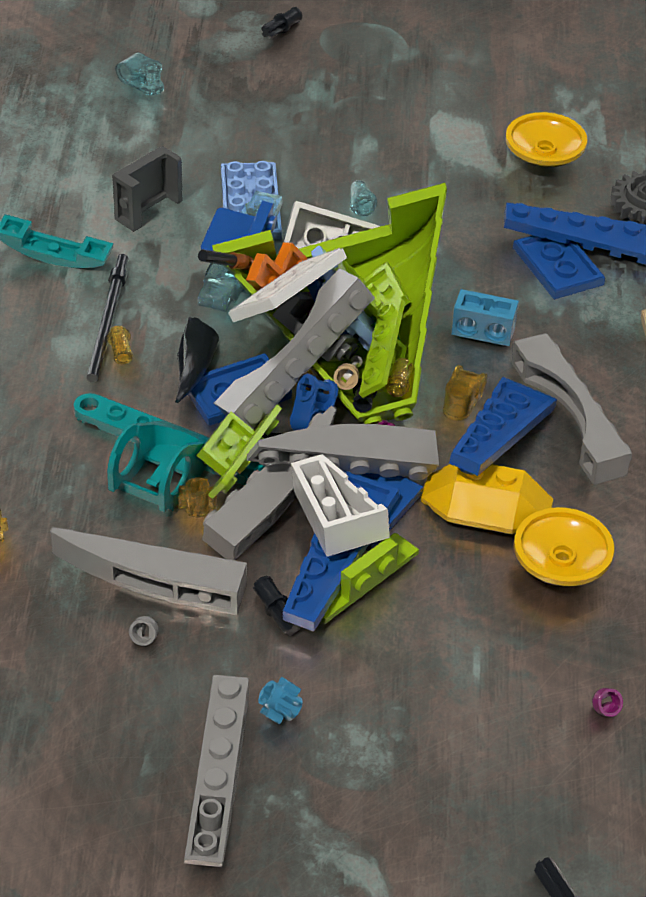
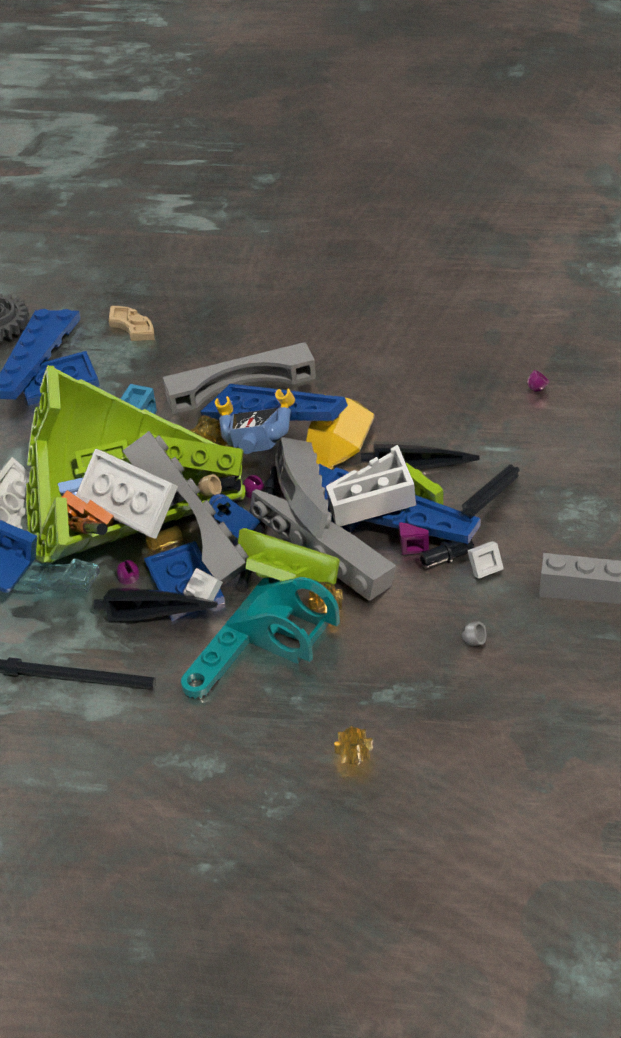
camera: 80 degrees left, 0 degrees up
light grey slope [50,527,247,615] -> none
clear yellow pin [107,326,133,365] -> none
dark azure gear [258,677,303,724] -> none
yellow dish [514,507,614,586] -> none
none -> magenta hinge [116,560,140,585]
none -> white tile [183,568,223,601]
none -> medium blue torso [215,388,295,454]
none -> black piece [361,444,480,470]
none -> magenta slope [399,522,429,555]
none -> black axle [461,464,520,518]
none -> white tile [468,541,504,578]

